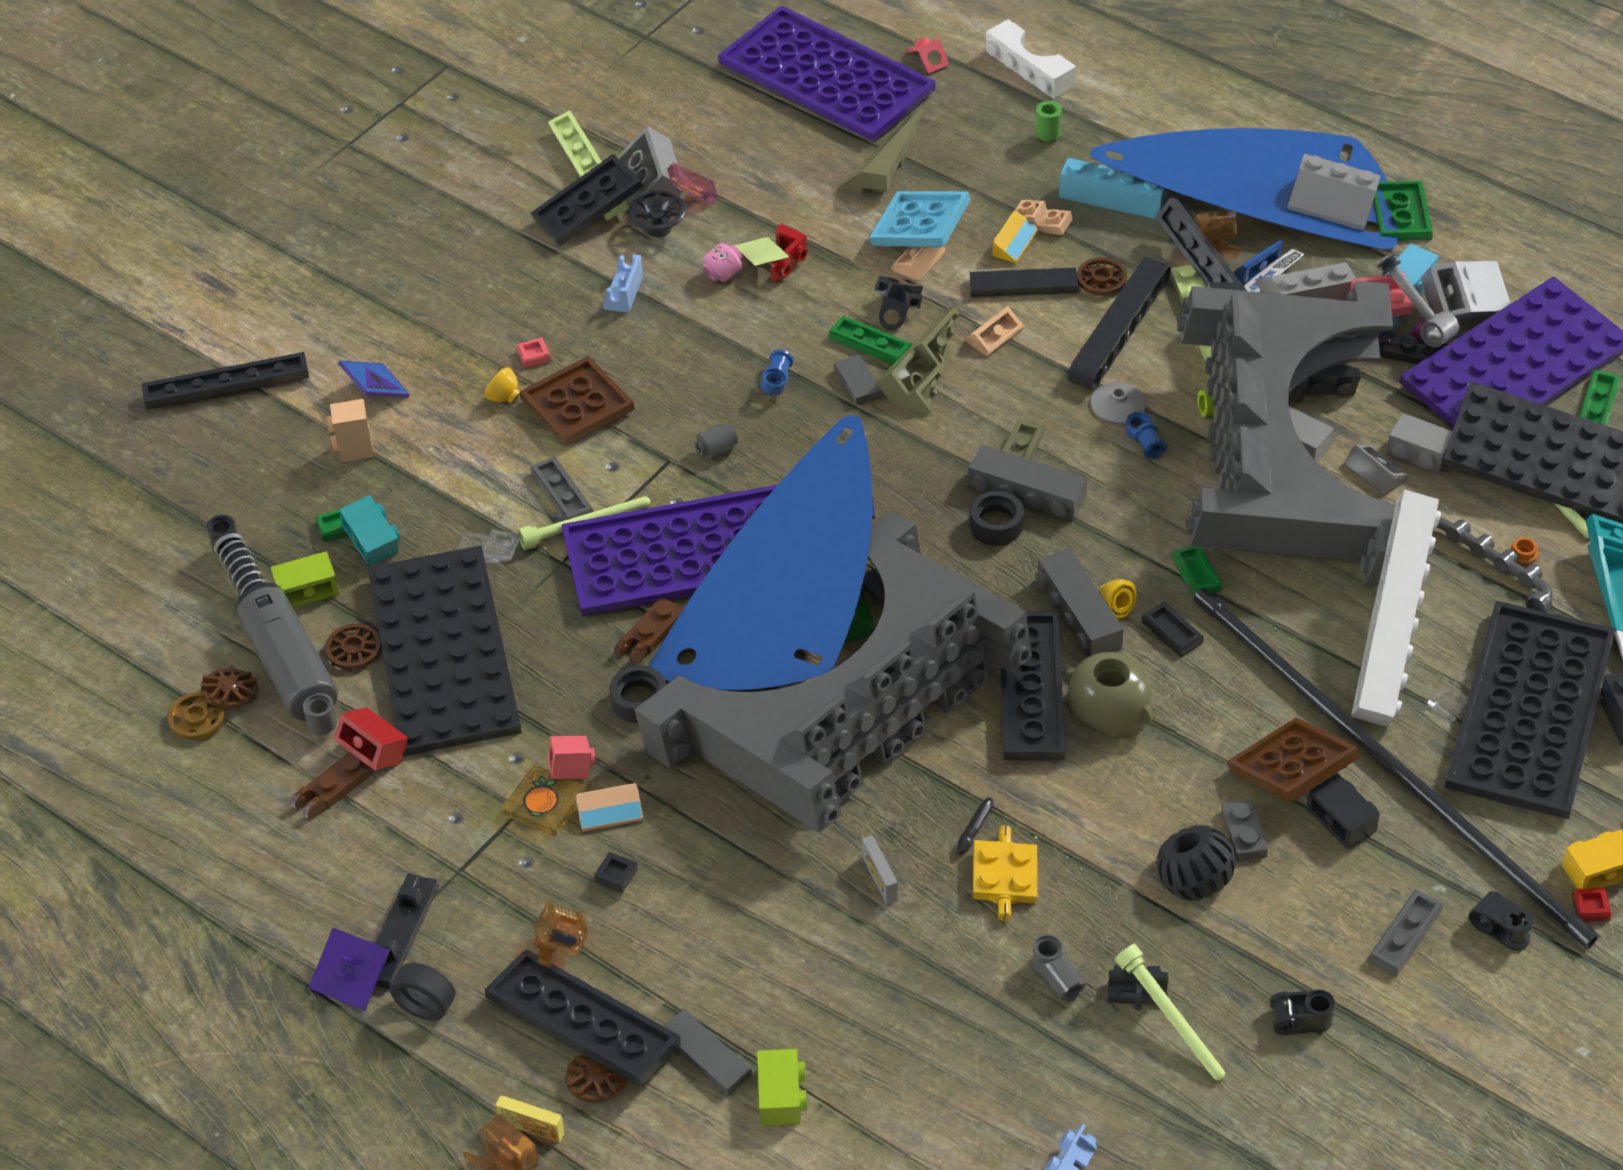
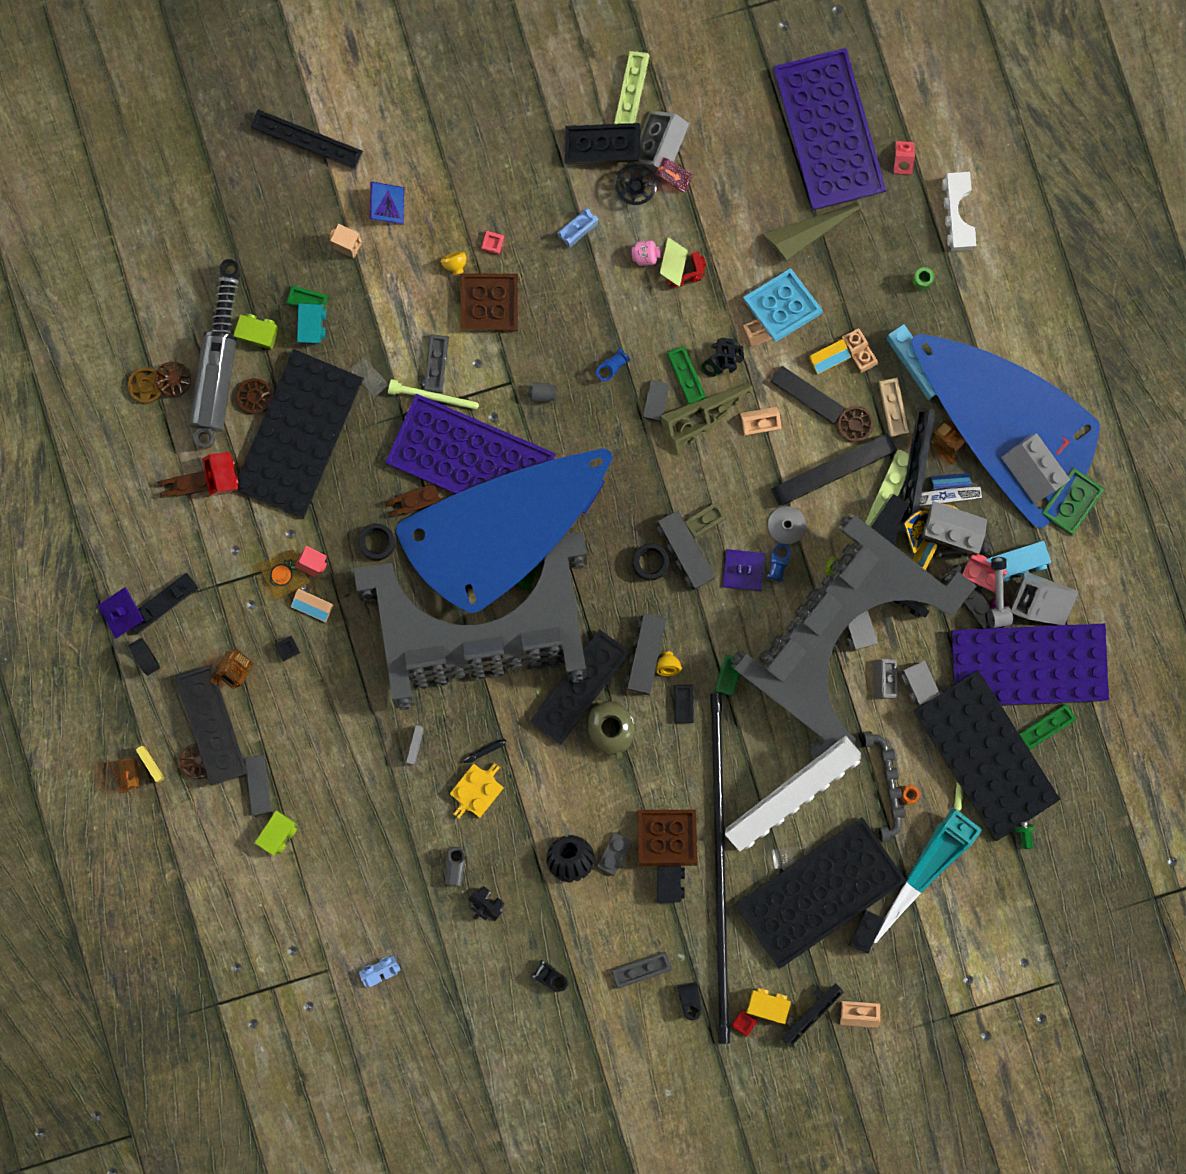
camera: 30 degrees right, 35 degrees up
yellowish green piece [1114,944,1225,1081] -> none
none -> dark purple piece [723,549,765,591]
none -> tan tile [878,378,909,438]

